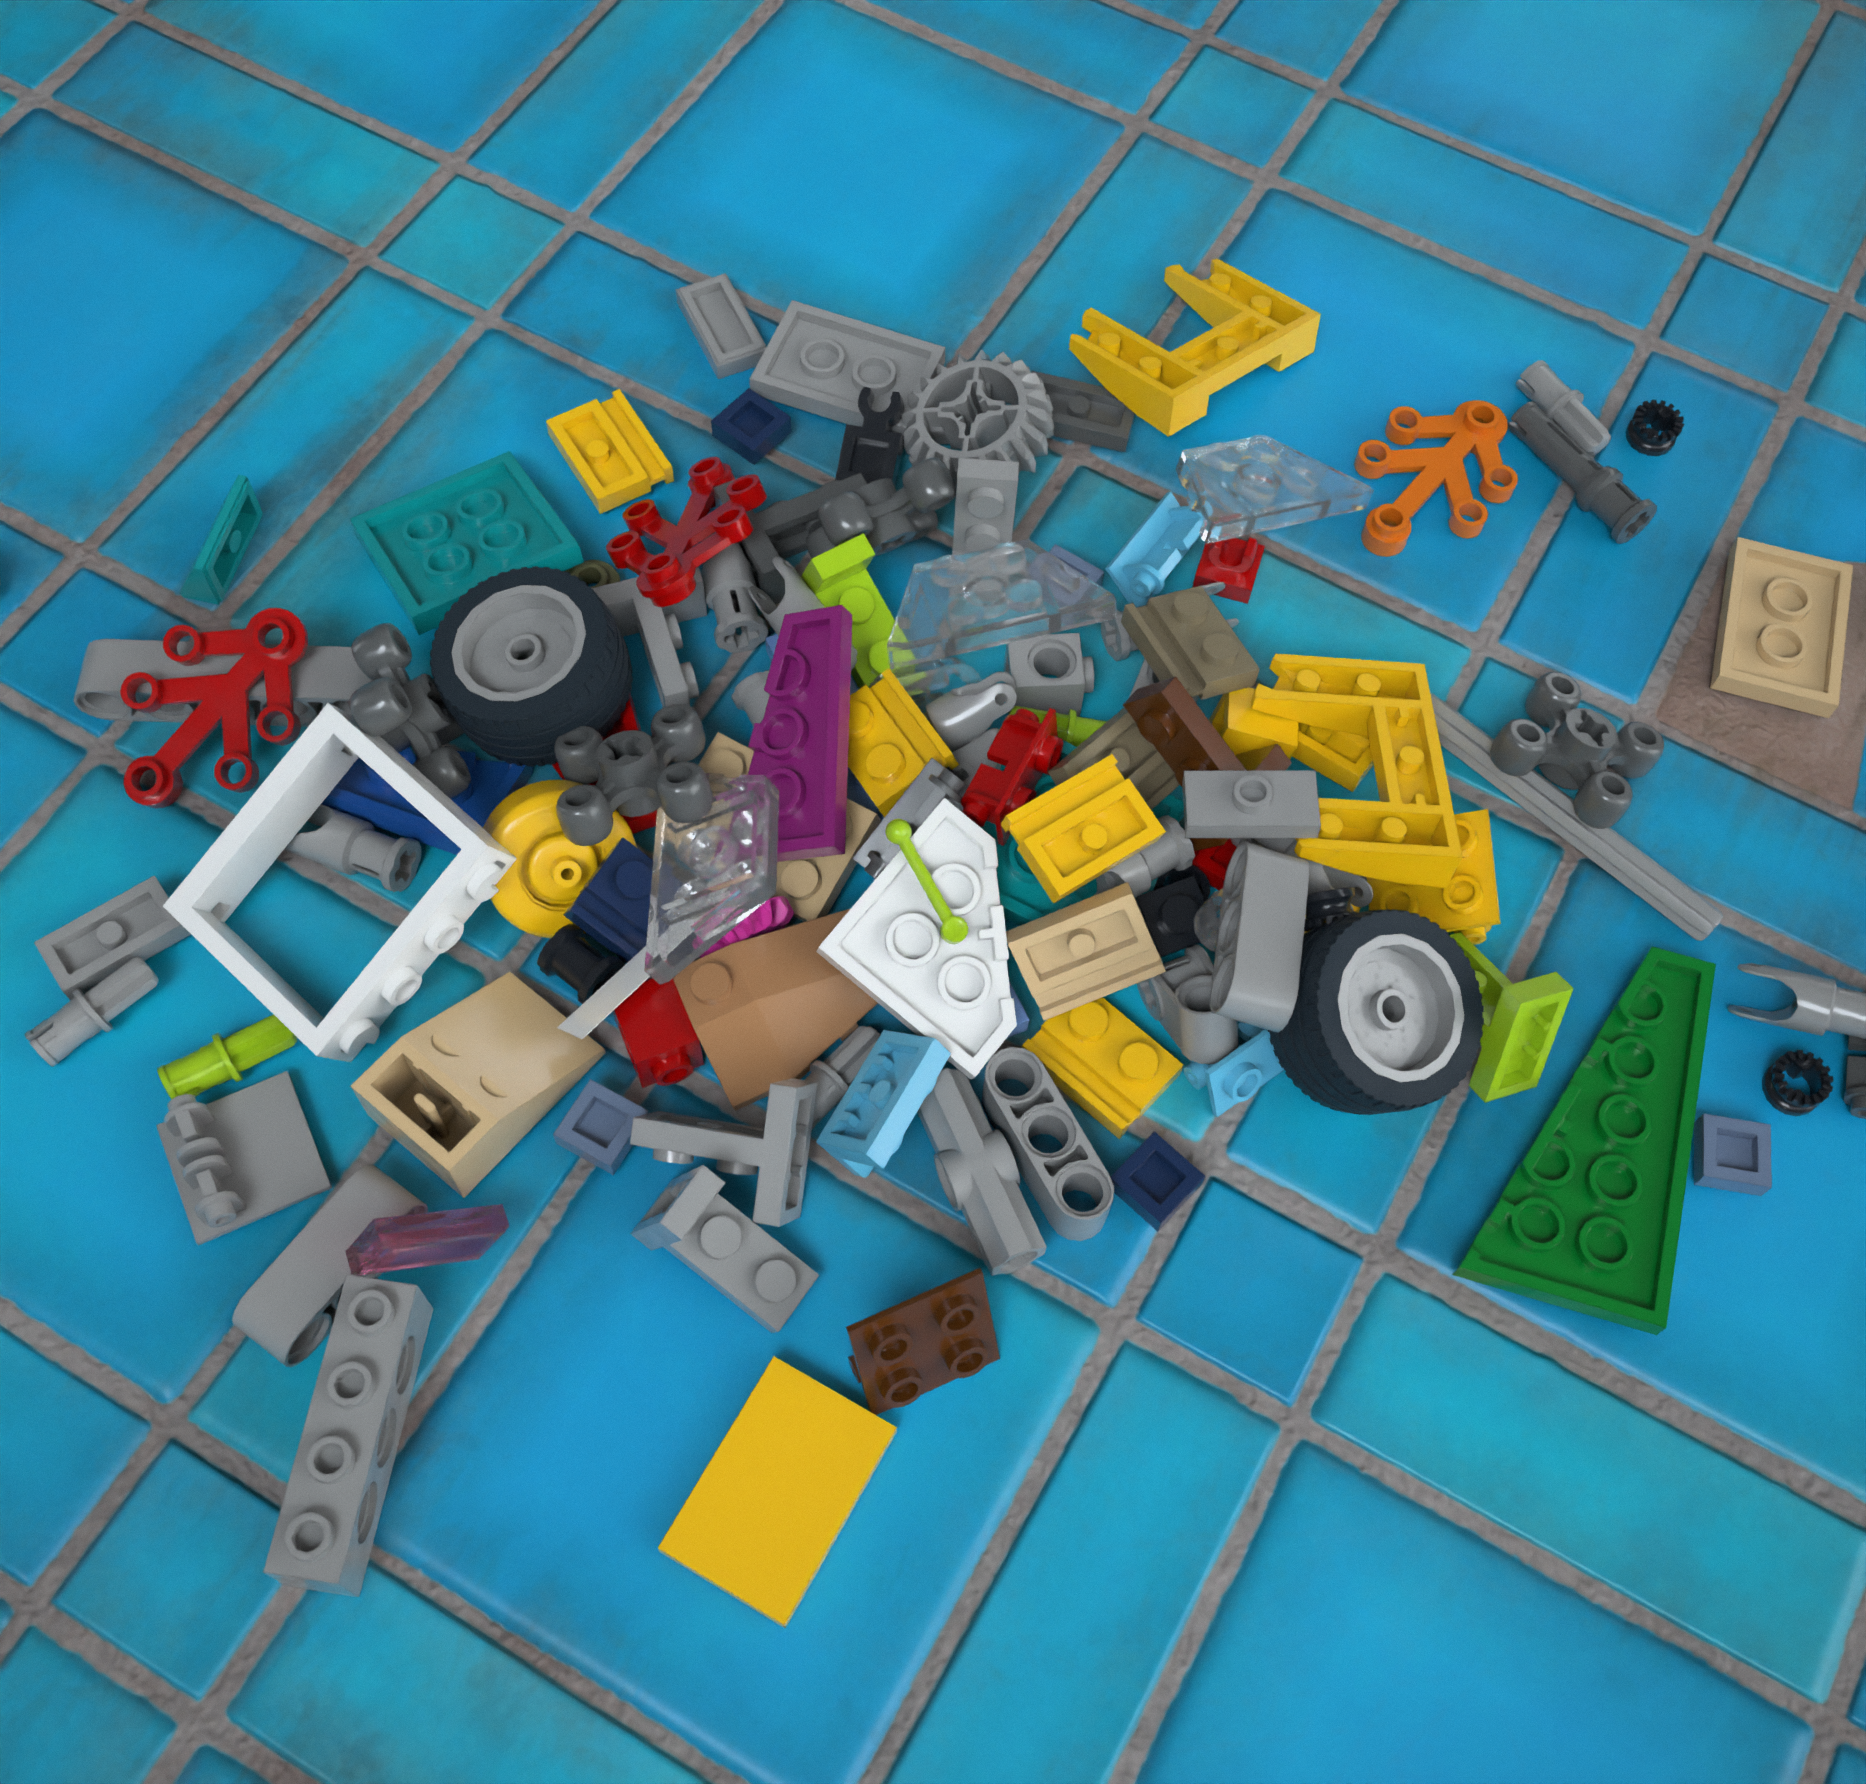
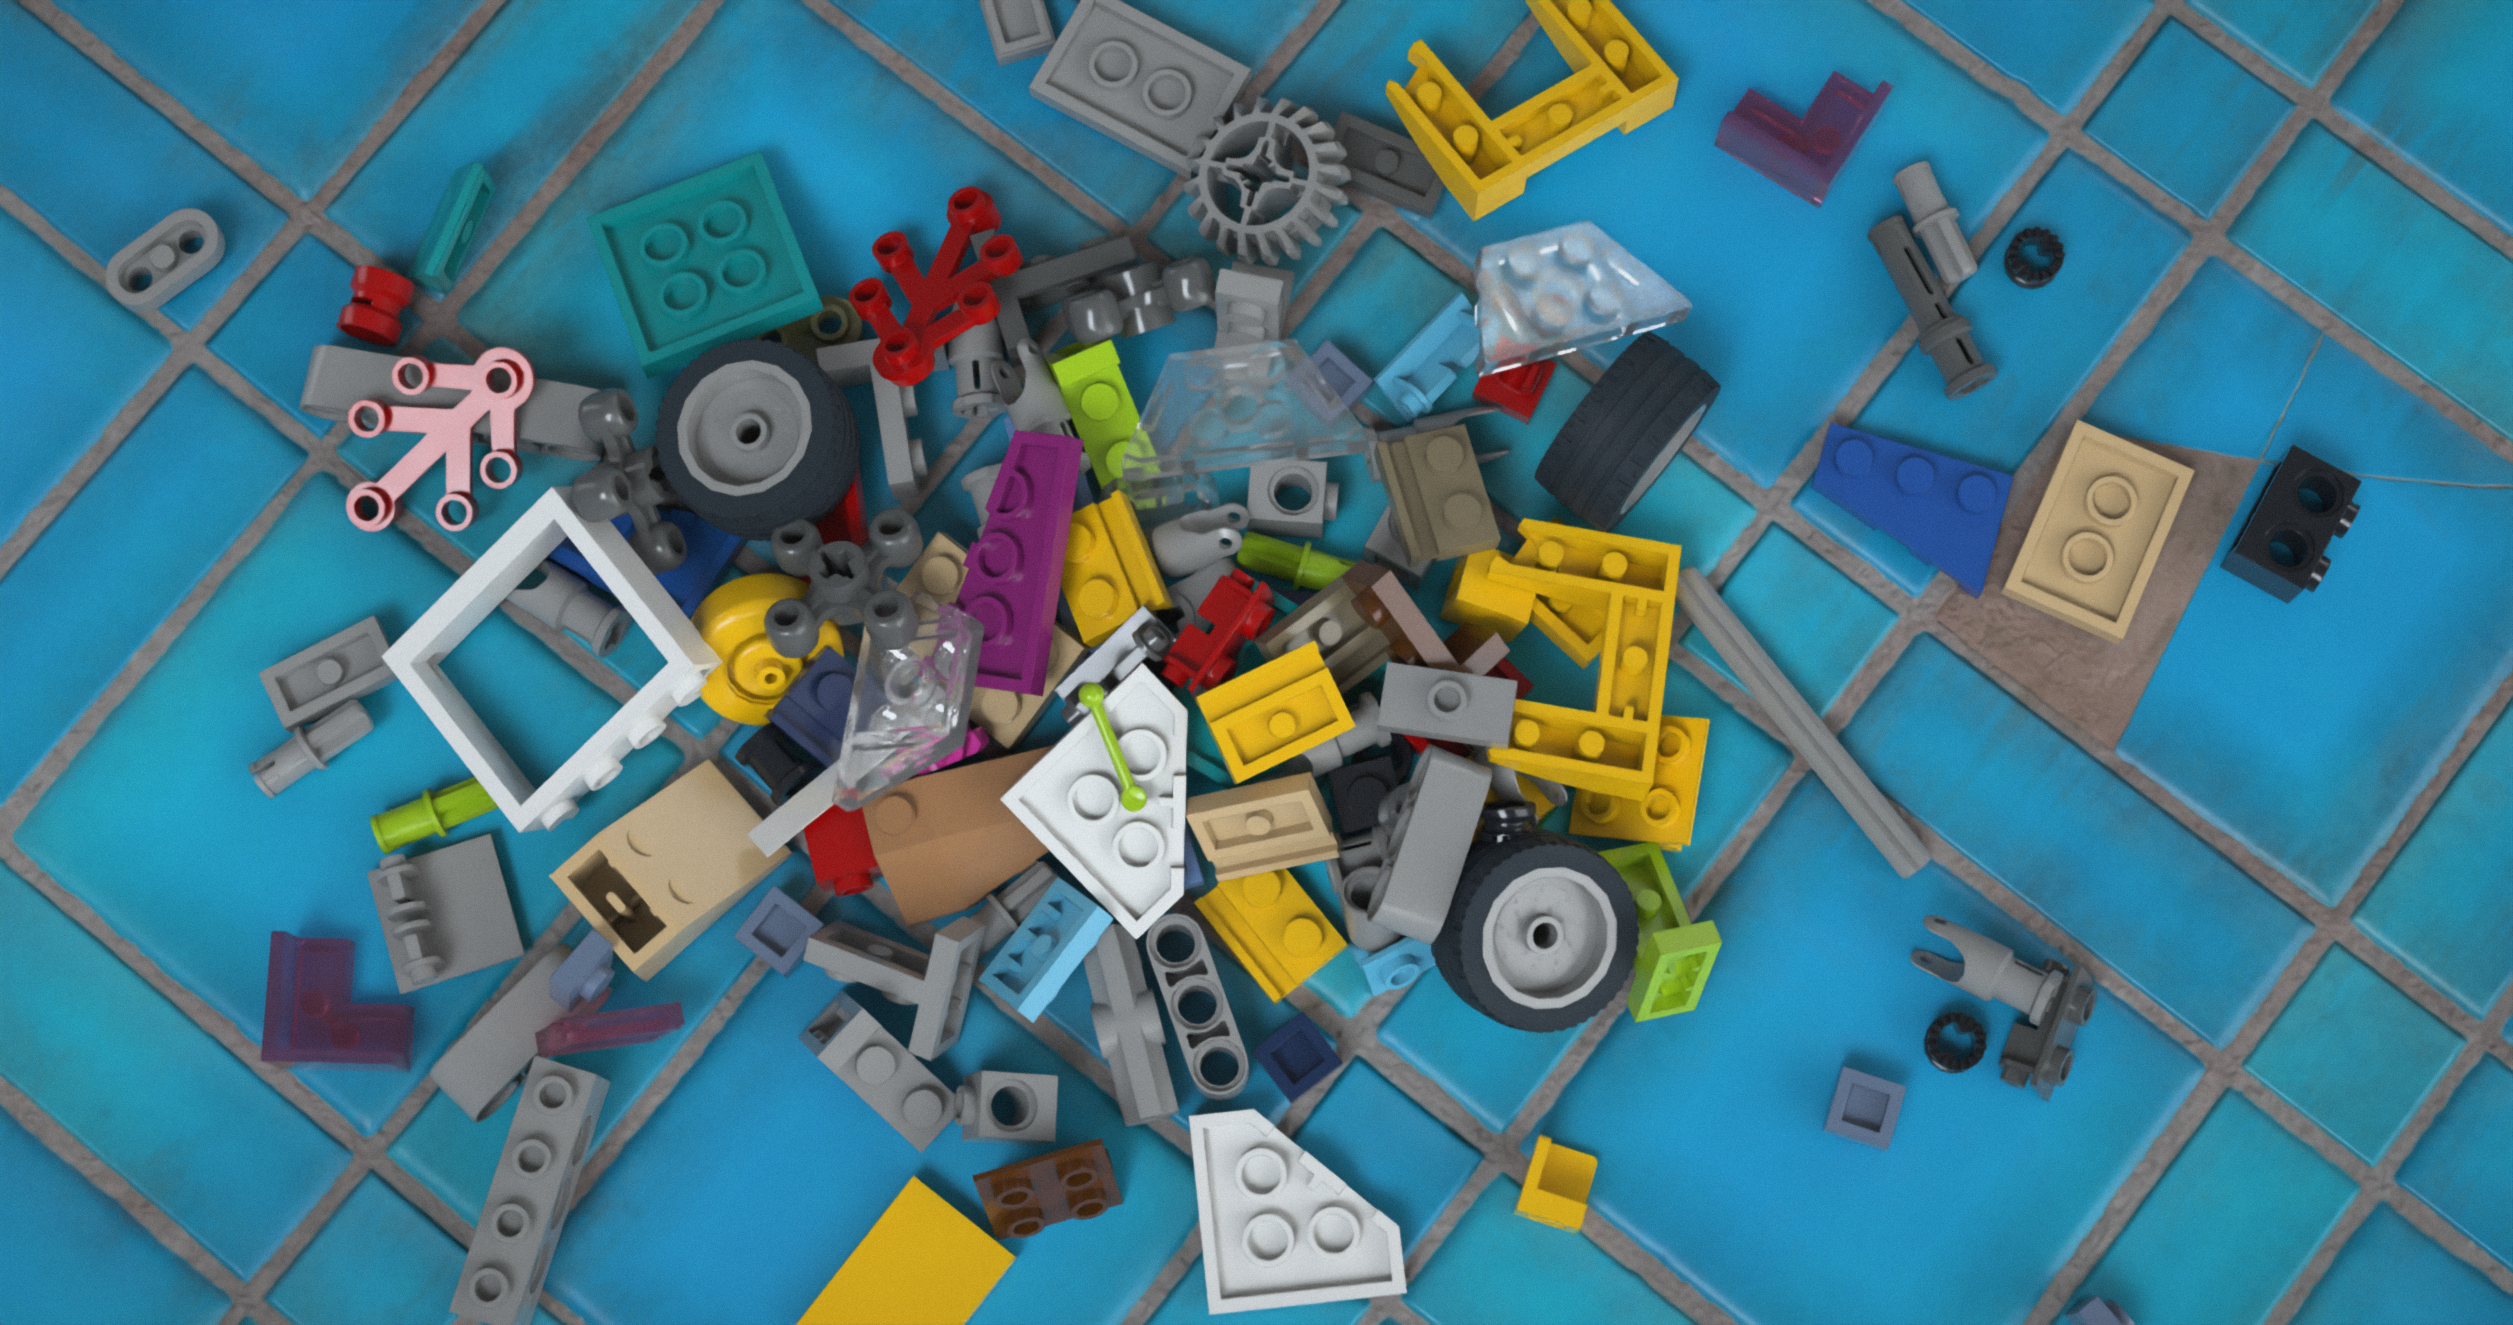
camera: 15 degrees right, 15 degrees up
yellow plate [546,389,674,514] -> none
dark blue plate [711,388,792,465] -> none
black plate [835,387,904,487] -> none
orange plant [1354,400,1518,557] -> none
green wing [1453,946,1716,1335] -> none
dark grey gear [1490,671,1664,829] -> none
none -> panel [261,931,415,1072]
none -> red wheel [336,265,416,347]
none -> sand blue plate [550,929,615,1013]
none -> light grey brick [954,1070,1058,1146]
none -> white plate [1189,1109,1407,1315]
none -> yellow panel [1513,1134,1598,1234]
none -> black wheel [1534,331,1721,533]
none -> panel [1714,71,1894,209]
none -> blue wing [1810,423,2014,599]

